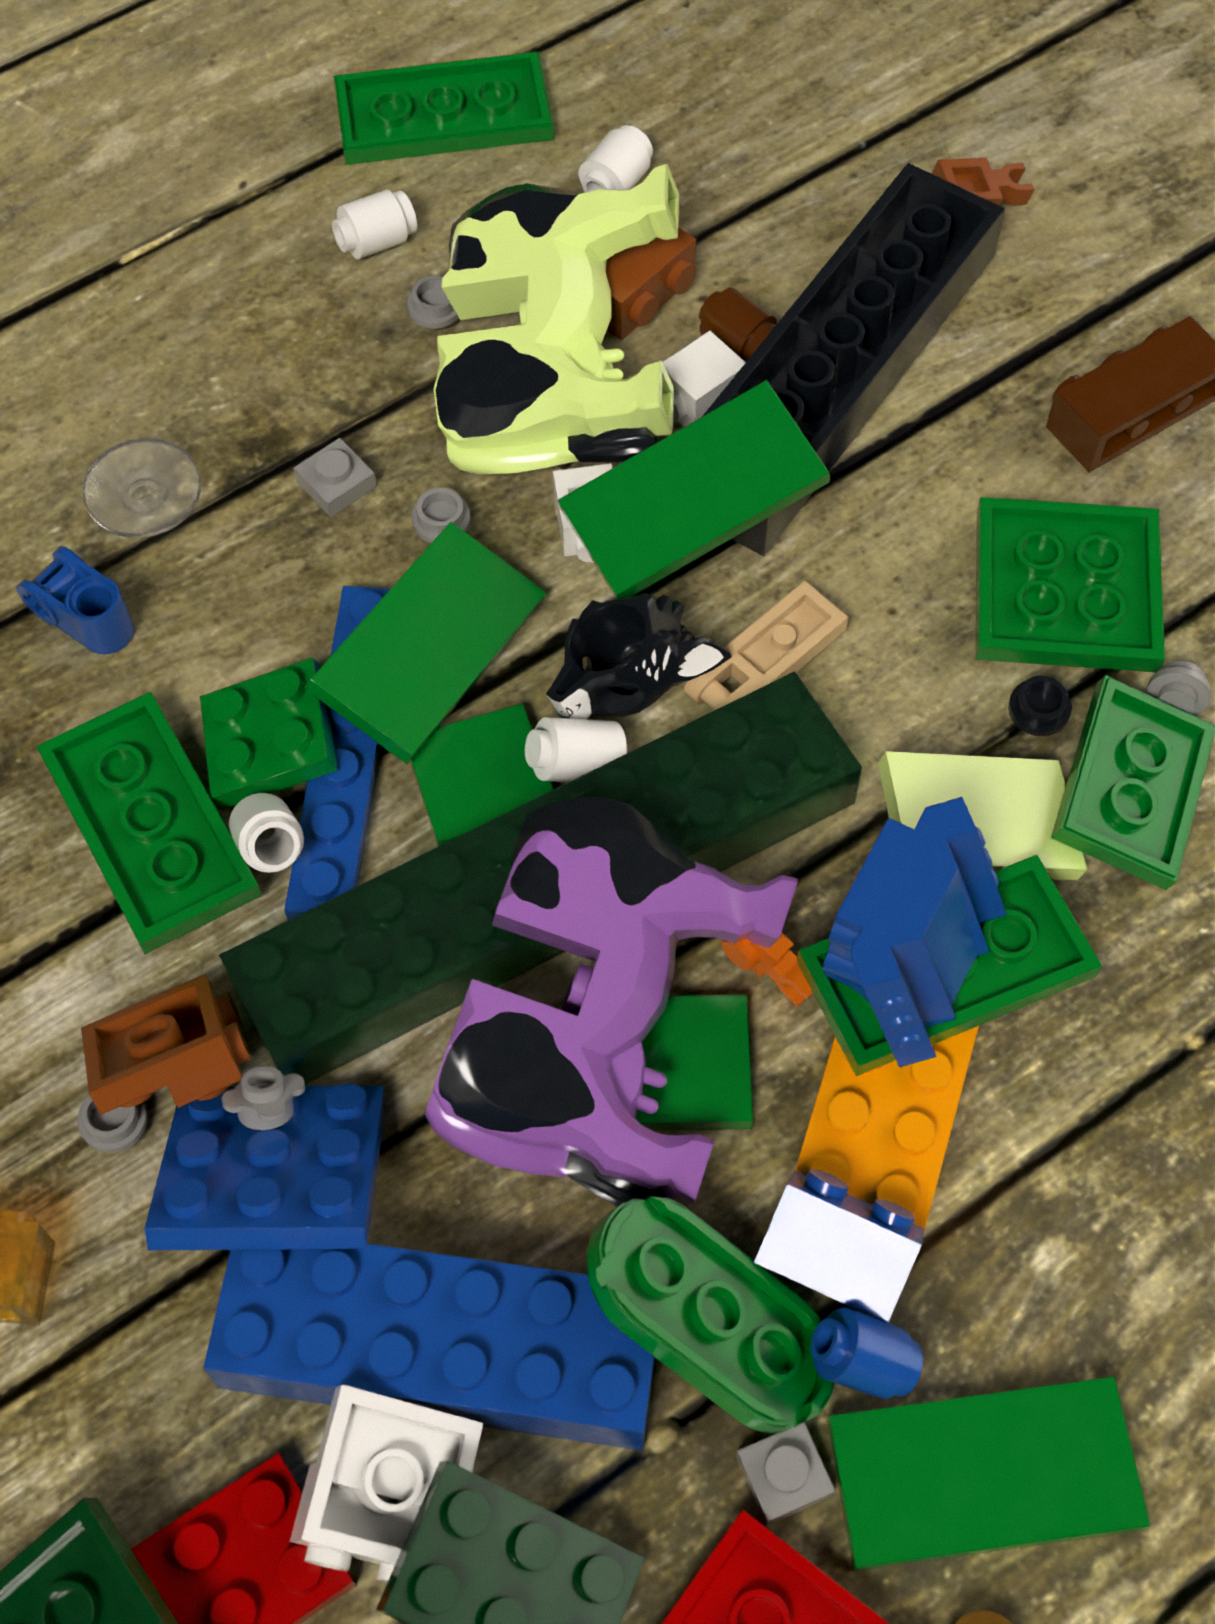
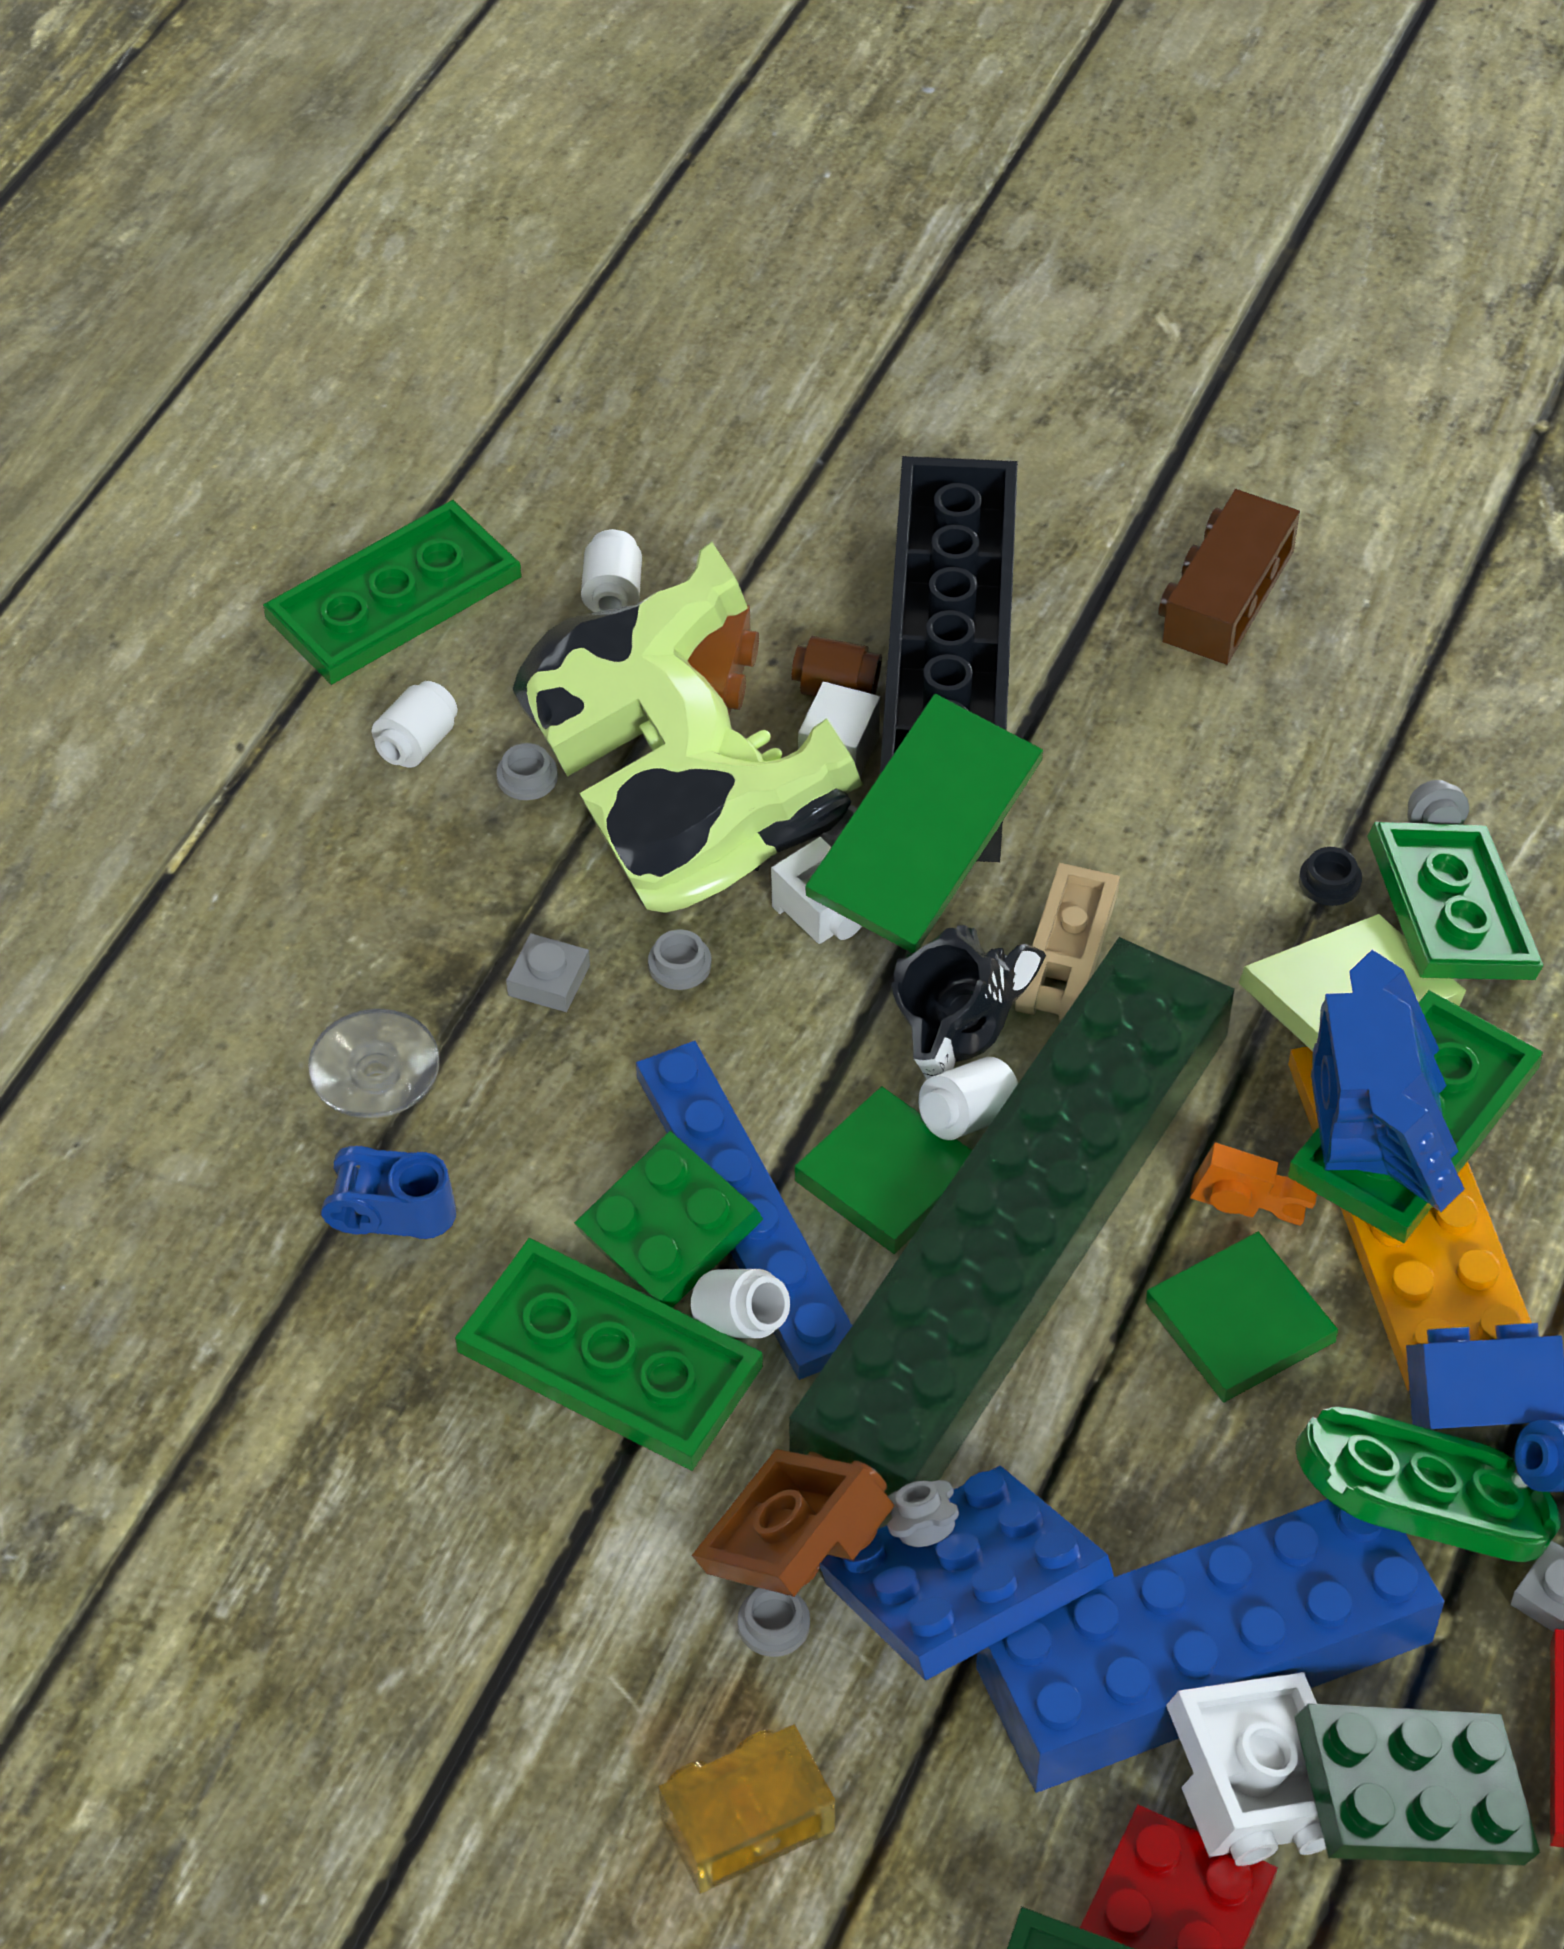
camera: 30 degrees left, 10 degrees down
green tile [306,521,547,765] -> none
medium lavender animal [424,797,798,1207] -> none
dark orange plate [932,157,1034,206] -> none
green plate [976,497,1165,672] -> none

